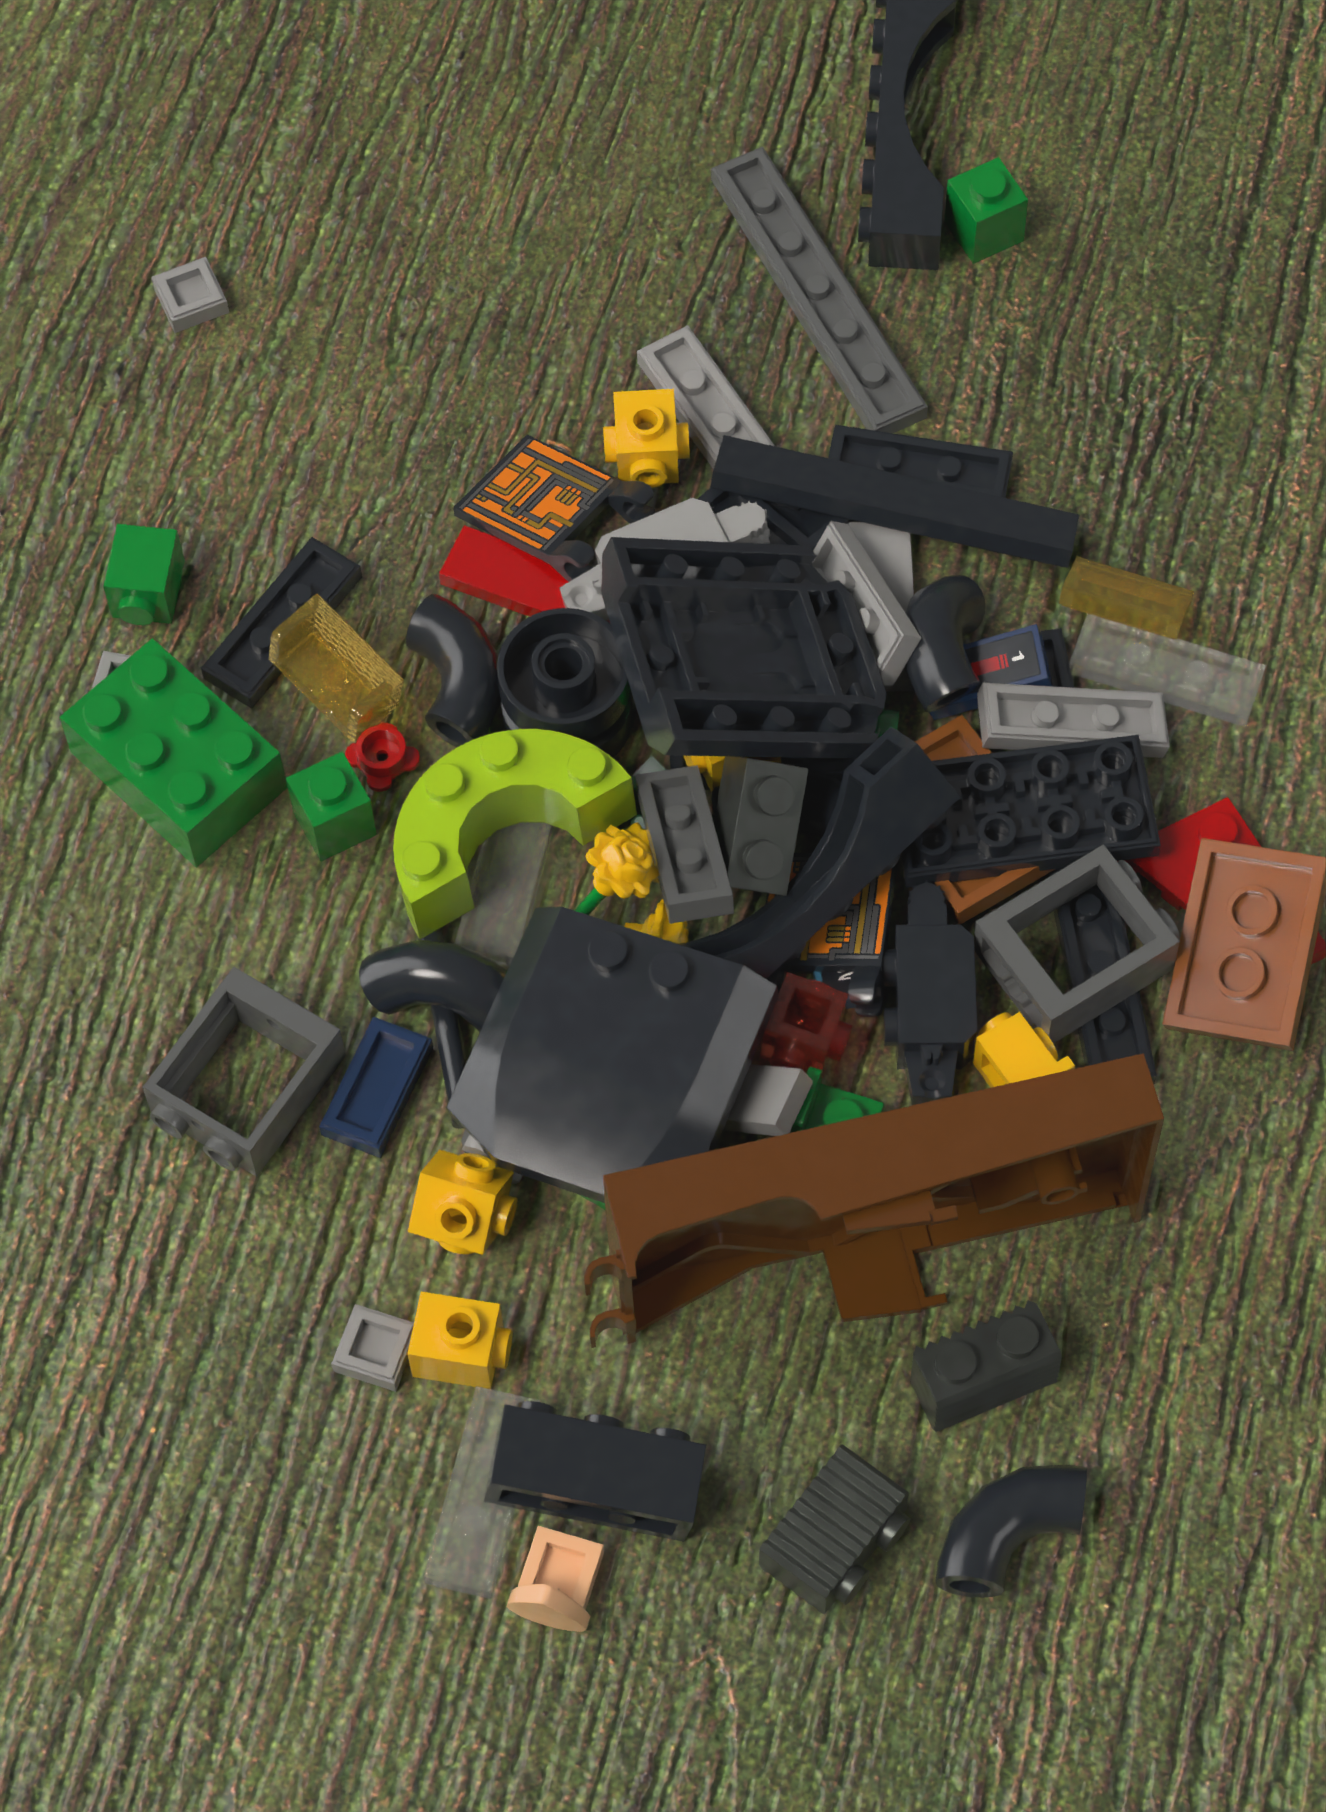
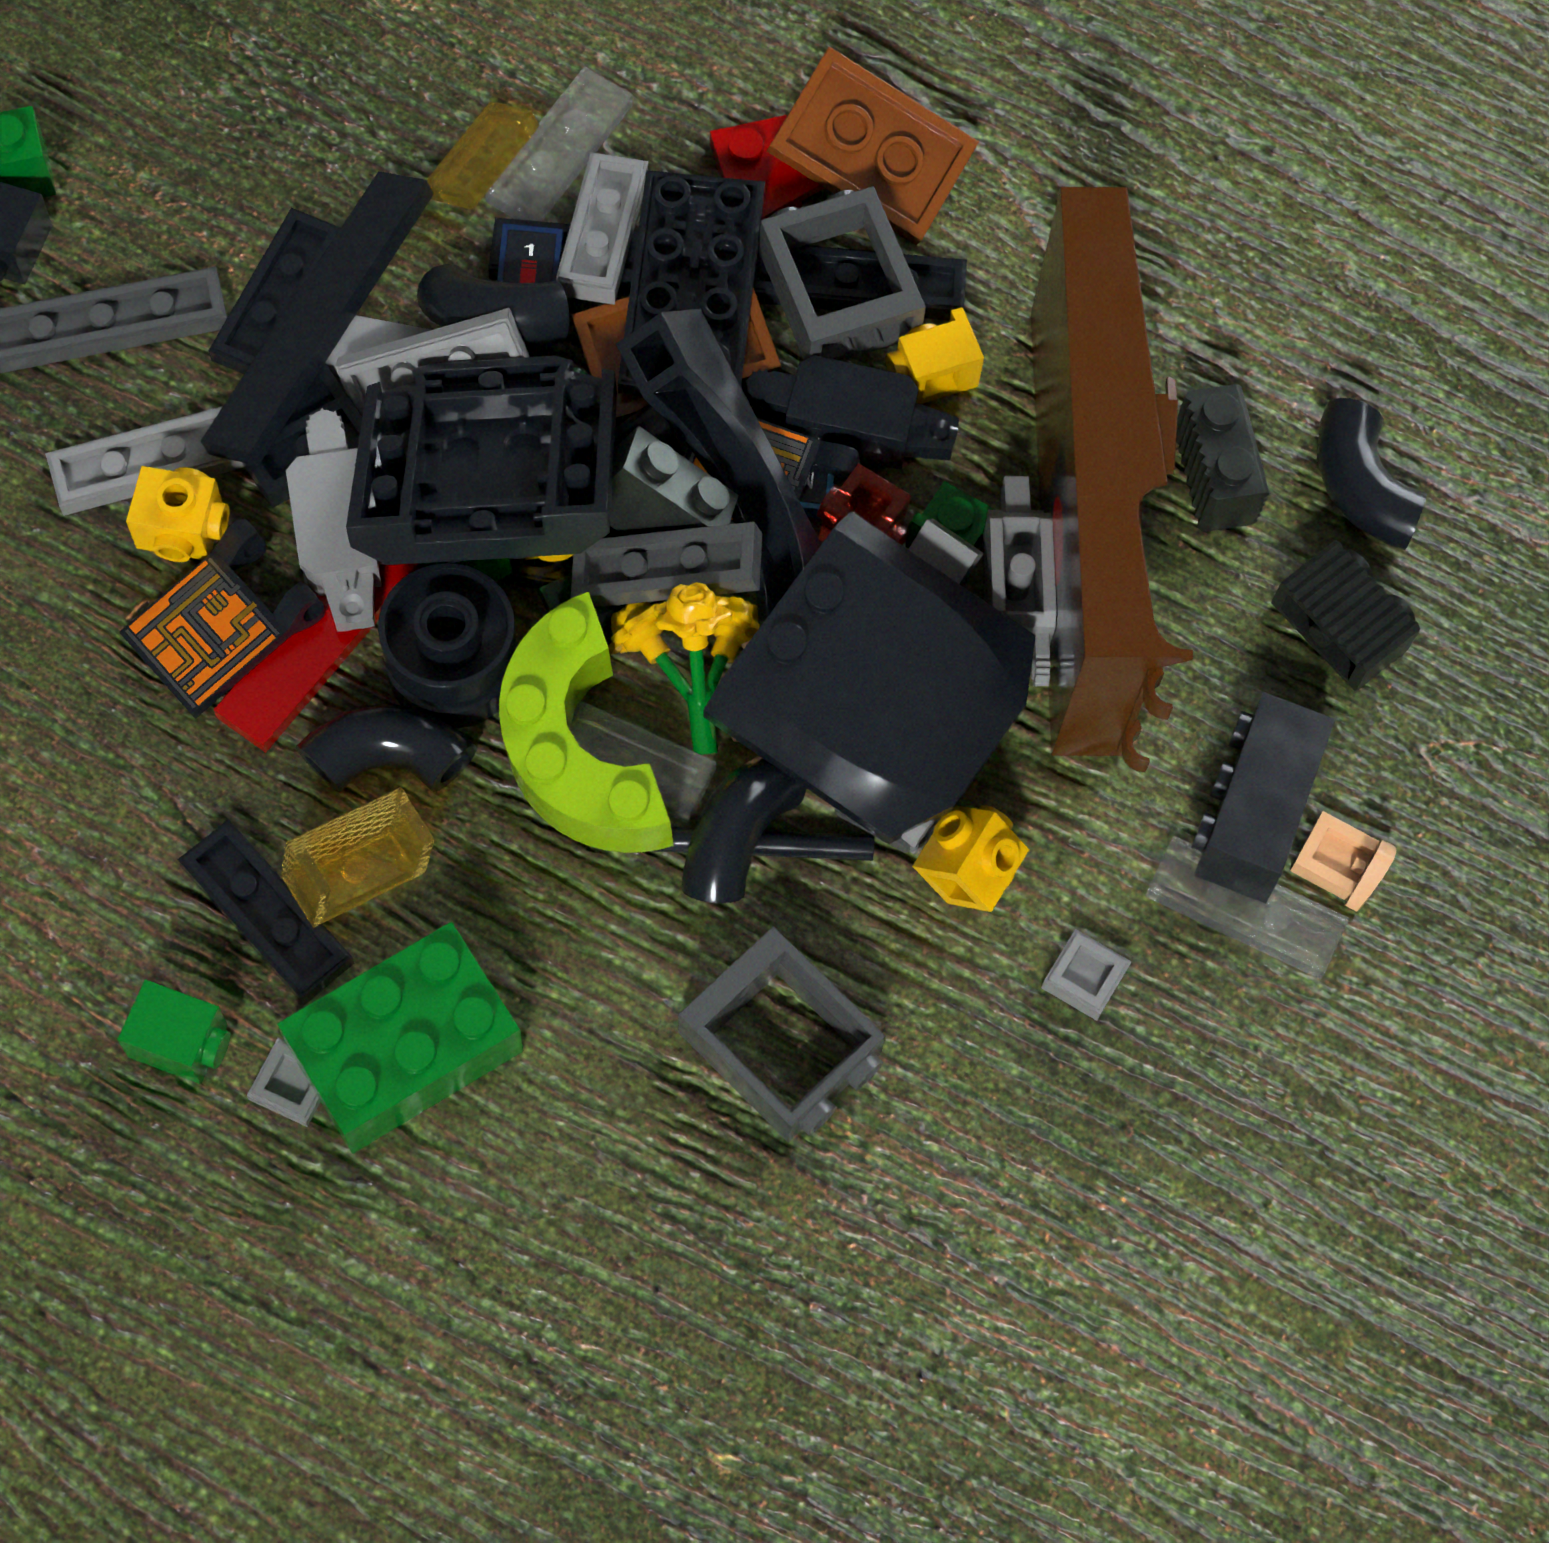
camera: 85 degrees left, 5 degrees up
green brick [286,751,377,862] -> none
dark blue tile [319,1017,433,1158] -> none
red plate [345,723,420,792] -> none
yellow brick [407,1291,513,1389] -> none

